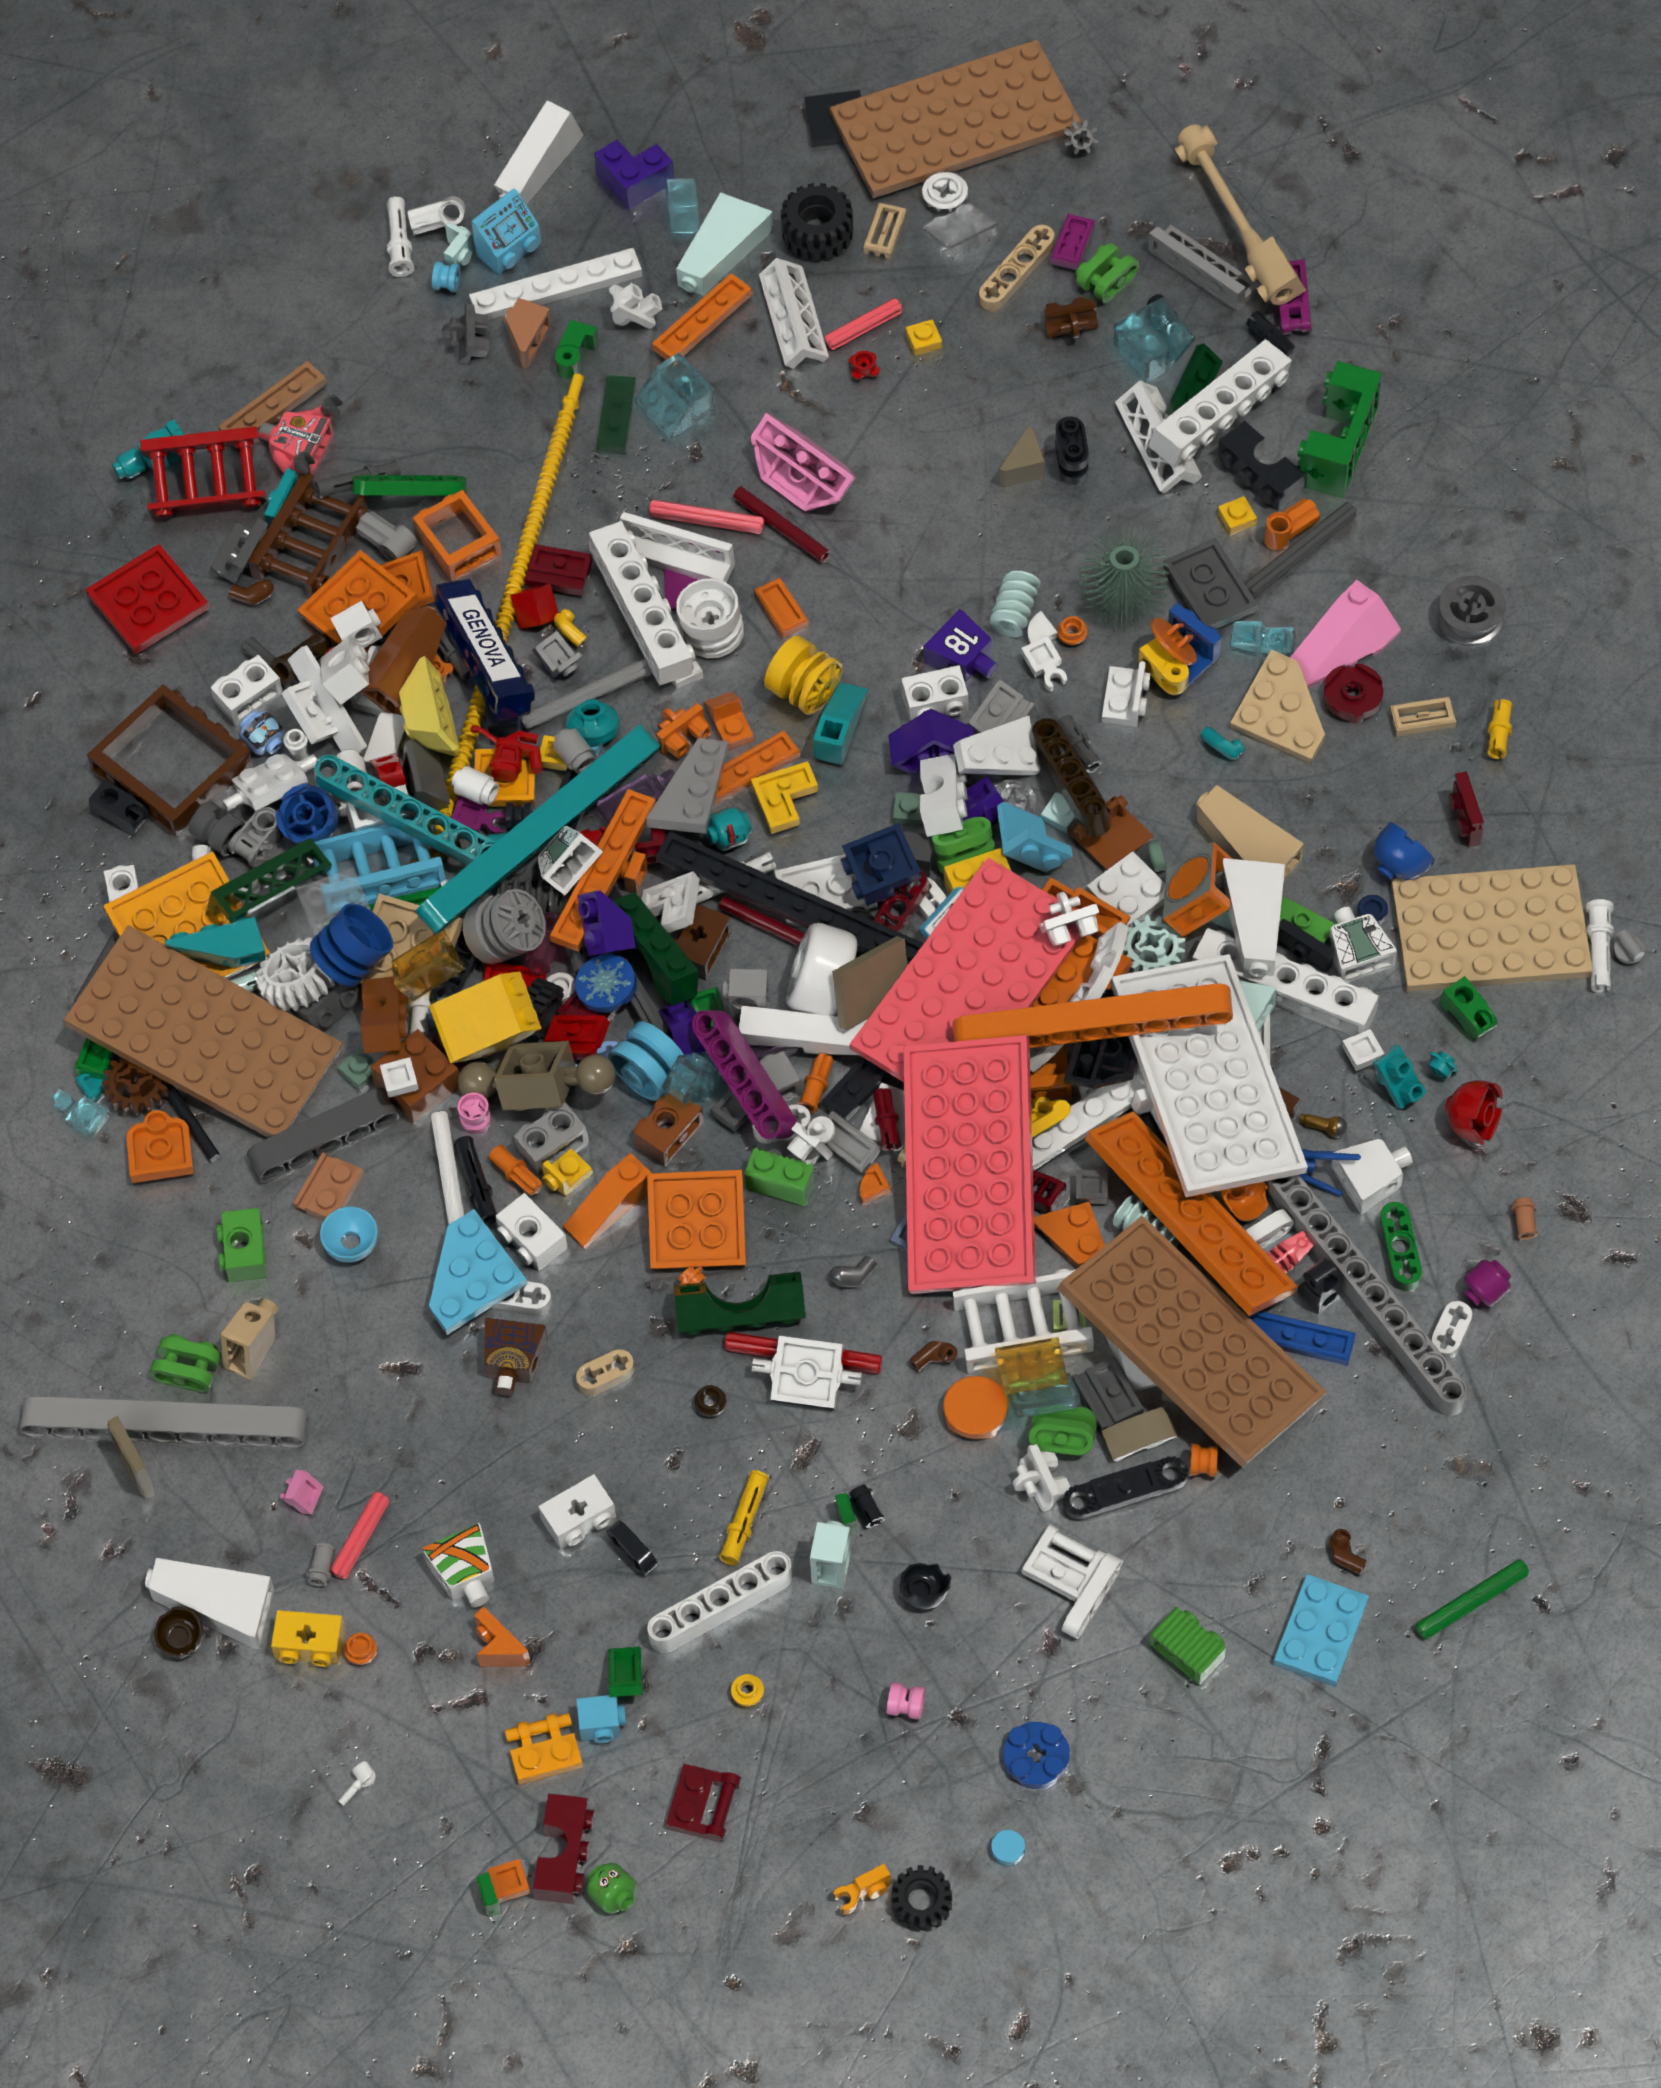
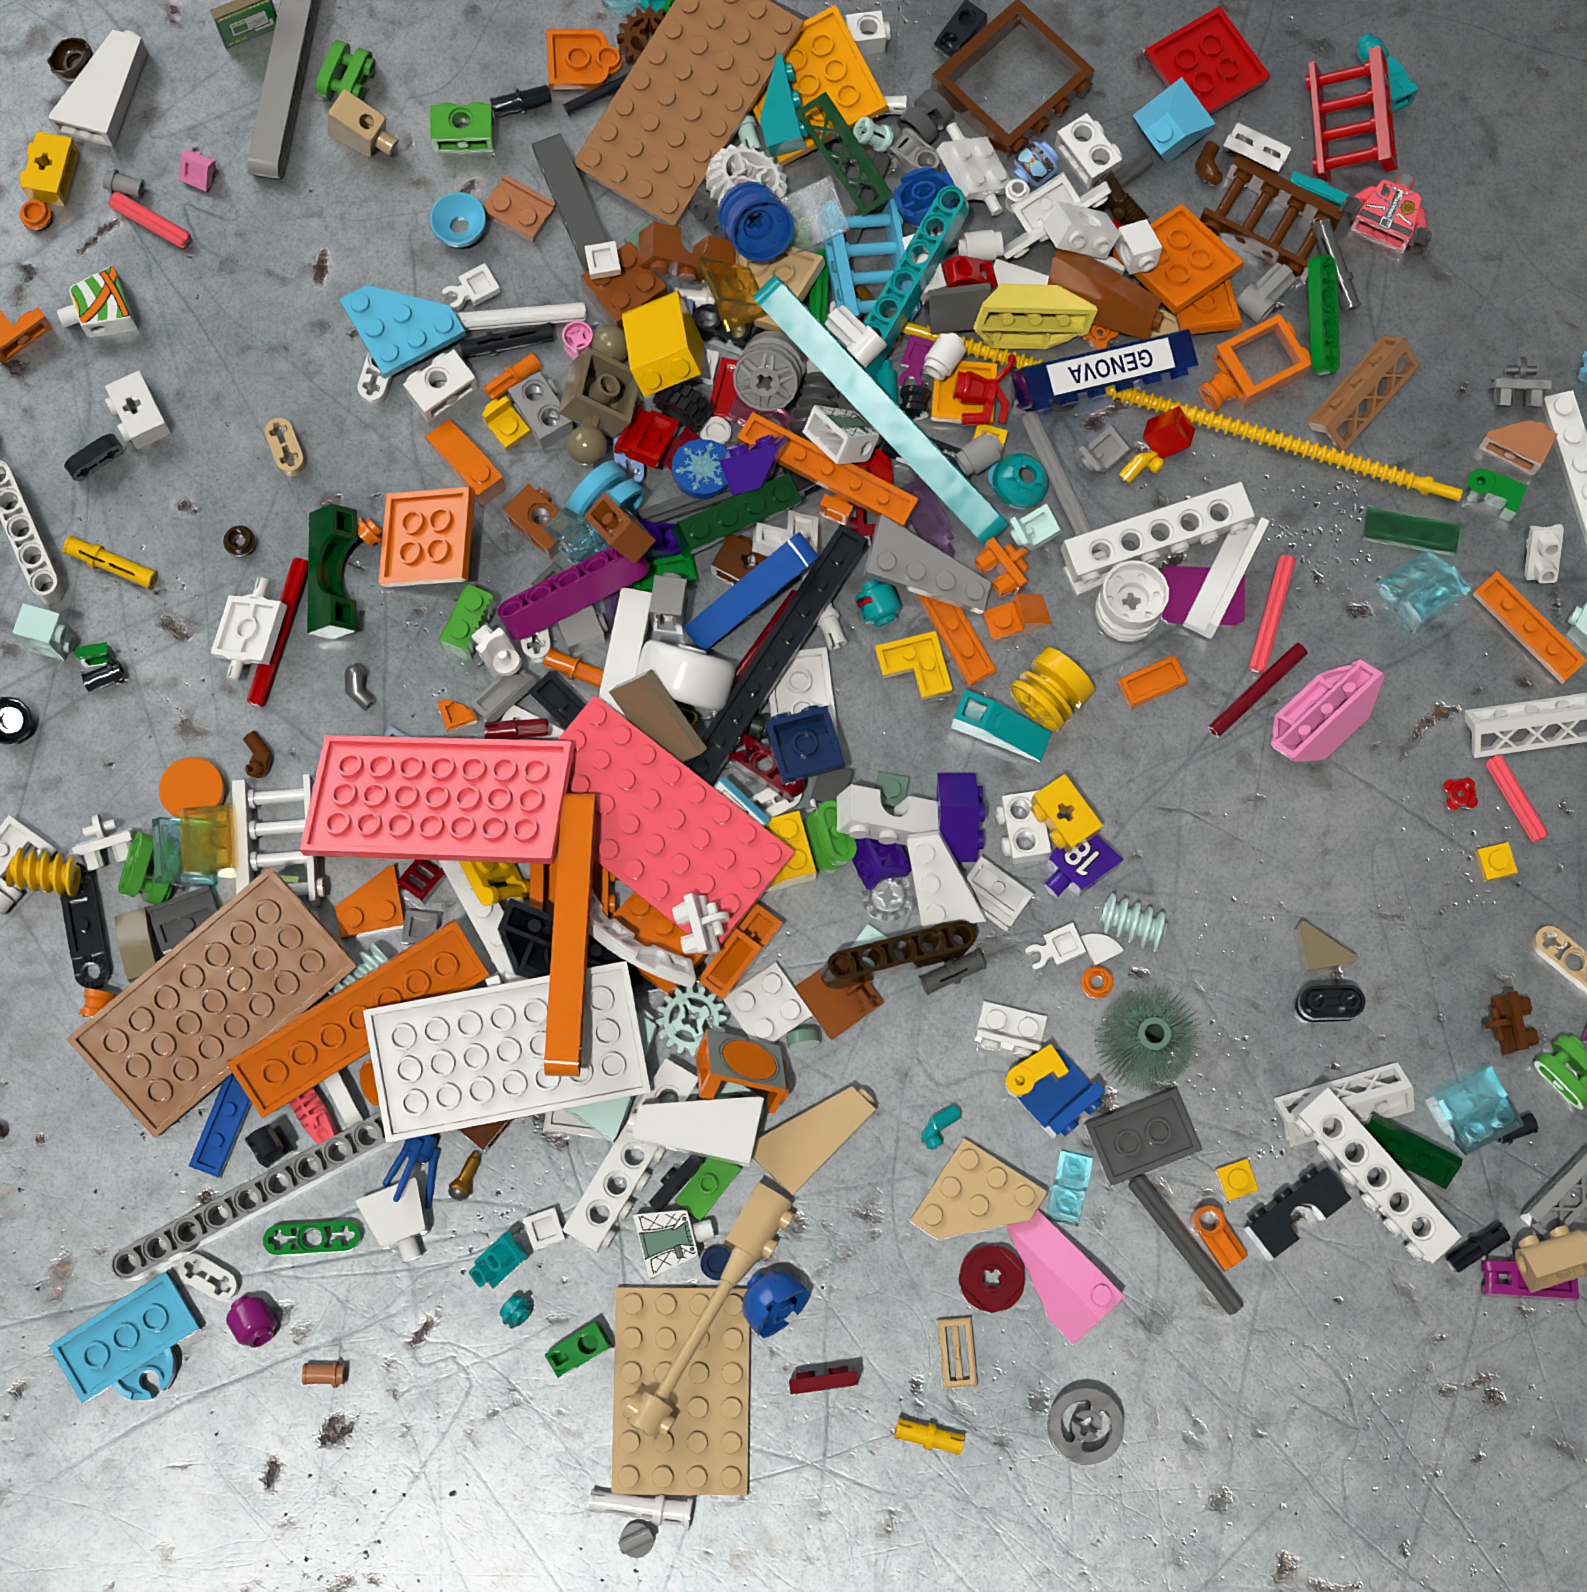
camera: 90 degrees right, 15 degrees up
medium nougat plate [218,360,327,450] -> none
reddish brown torso [484,1318,548,1396] -> none
dark red plate [524,544,593,596] -> none
medium azure bracket [997,802,1073,873] -> none
orange piece [1150,617,1197,666] -> none
green plate [1297,361,1382,499] -> none
red cylinder [1445,1080,1503,1145] -> none
none -> yellow piece [6,847,81,897]
none -> medium azure plate [49,1271,202,1404]
none -> white plate [442,263,501,312]
none -> black axle [490,85,552,118]
none -> dark orange brick [584,492,656,564]
none -> tan bar [622,1182,795,1440]
none -> blue beam [683,532,820,651]
none -> white piece [825,305,887,368]
none -> light aqua bush [853,117,893,153]
none -> light aqua bracket [1010,503,1064,551]
none -> yellow brick [1030,774,1103,854]
none -> medium azure slope [1133,77,1217,163]
none -> orange wheel [1198,372,1237,411]
none -> medium nougat fence [1306,335,1420,451]

